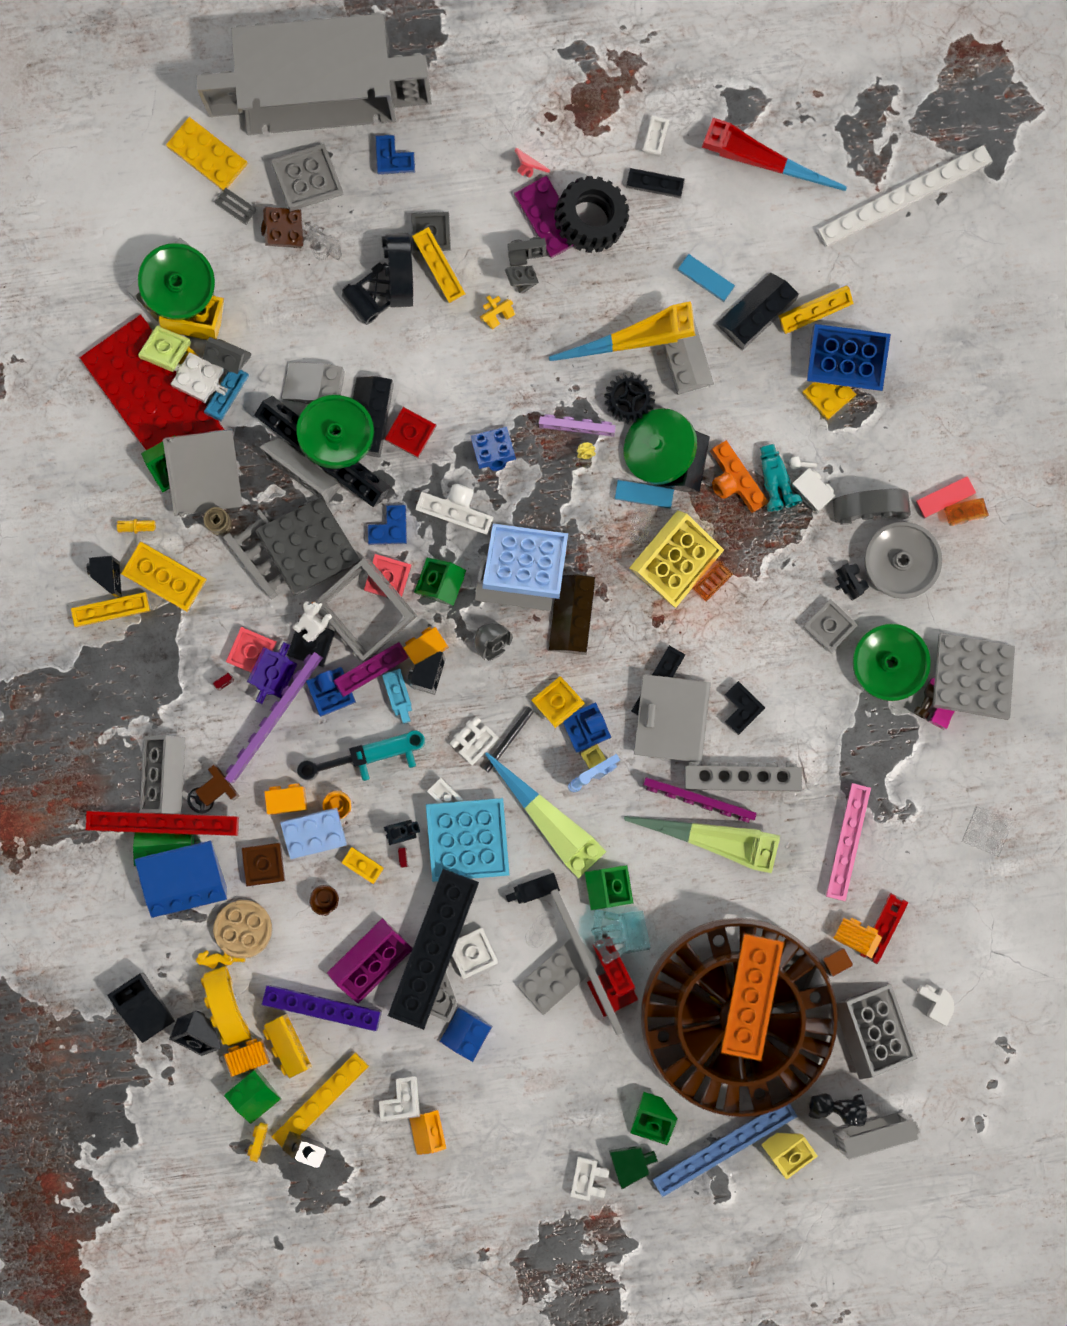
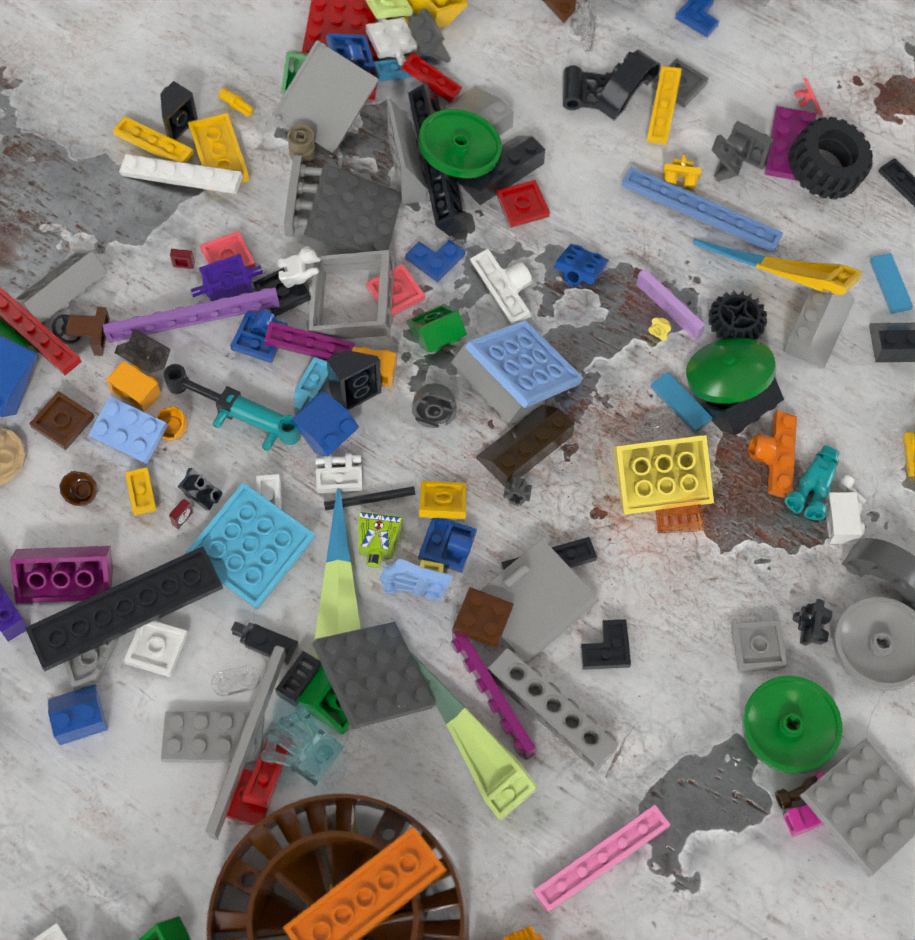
camera: 35 degrees right, 20 degrees down
none -> clear smoke bracket [115,330,171,373]
none -> white plate [119,154,243,194]
none -> black slope [275,651,322,707]
none -> blue slope [290,390,359,457]
none -> dark grey plate [312,622,435,730]
none -> blue plate [326,33,375,72]
none -> torso [358,511,403,568]
none -> red plate [401,53,462,104]
none -> reddish brown plate [452,587,514,648]
none -> dark grey gear [503,477,532,506]
none -> medium blue plate [621,167,783,253]

